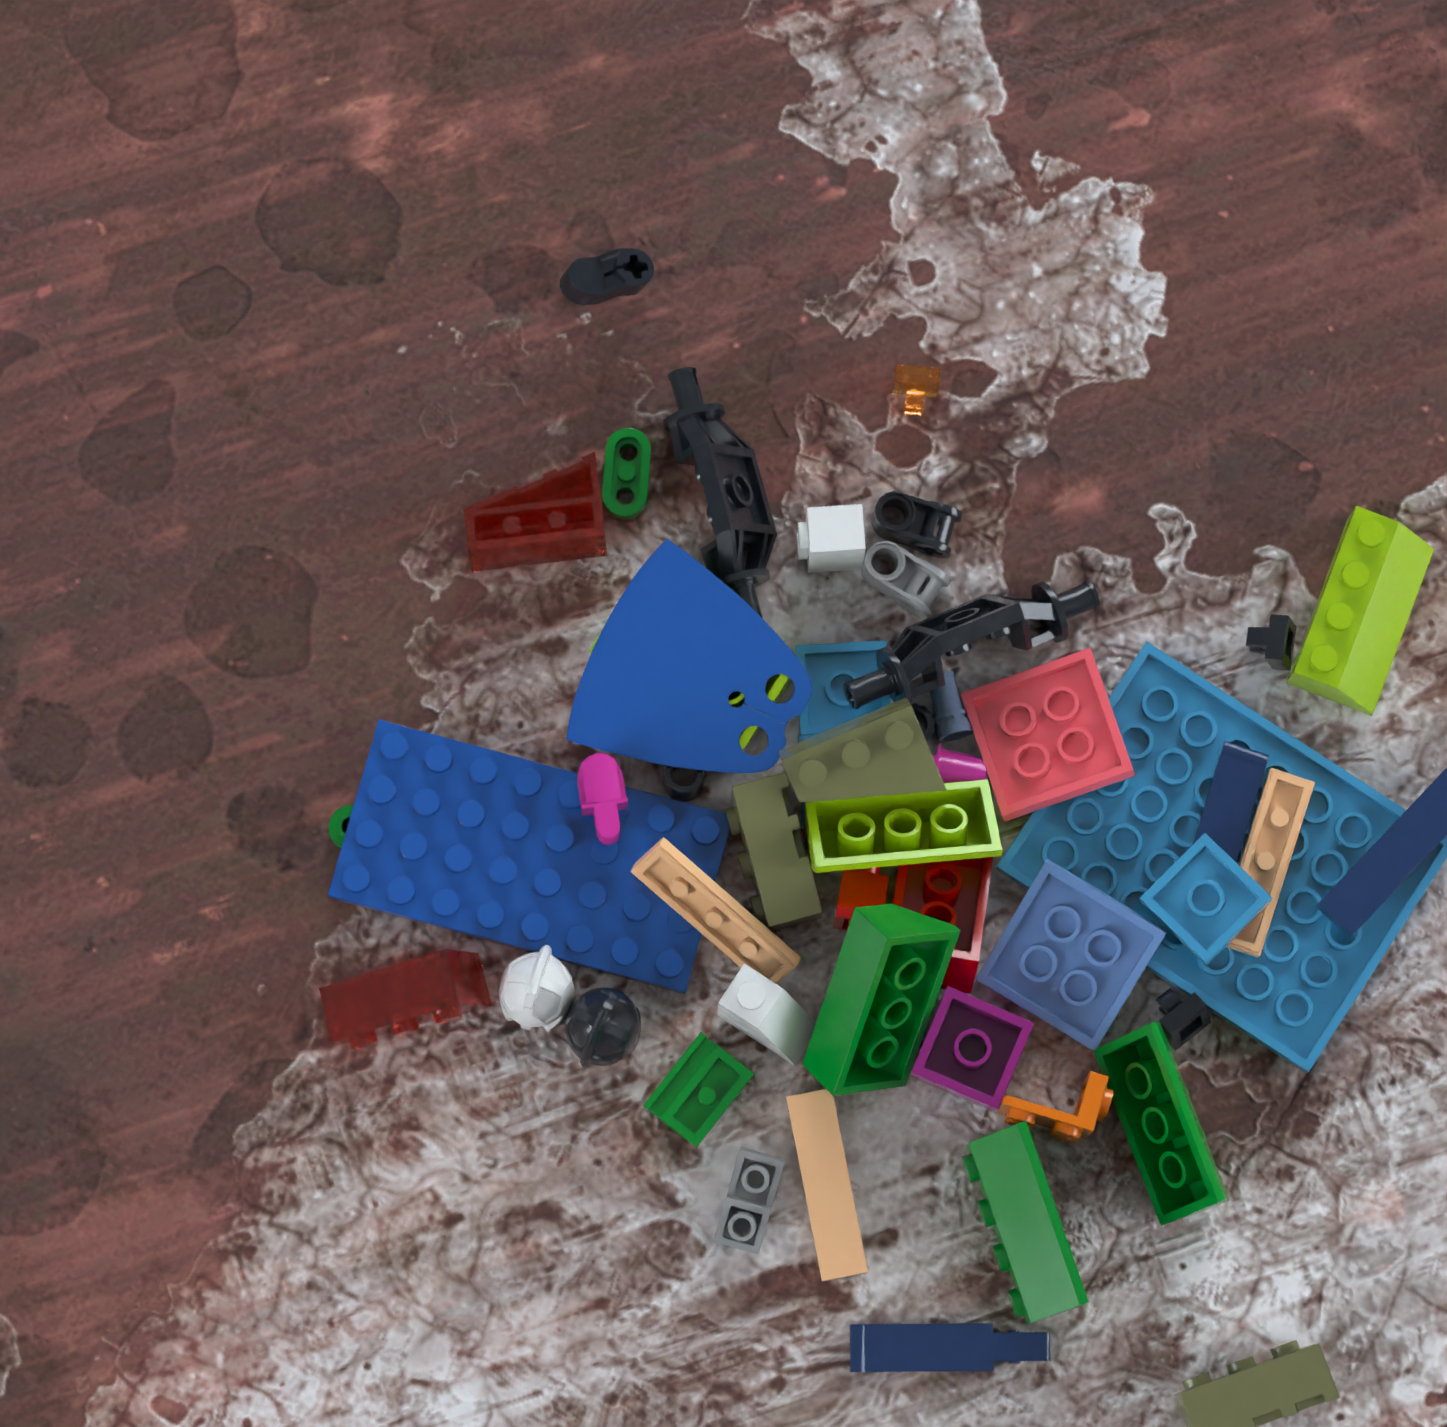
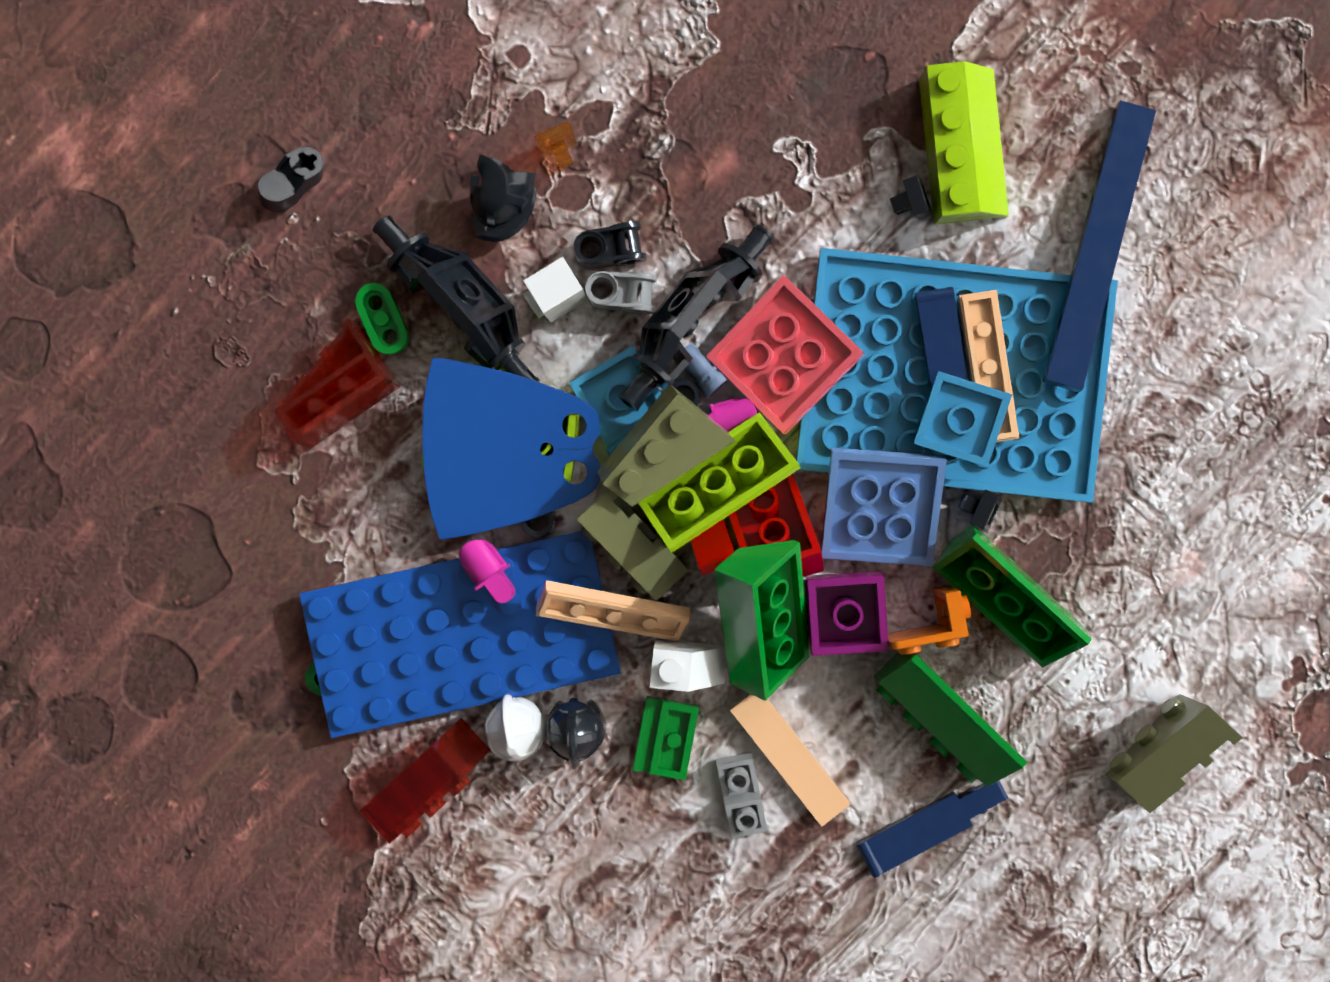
camera: 25 degrees left, 10 degrees up
none -> black helmet [469,155,537,242]

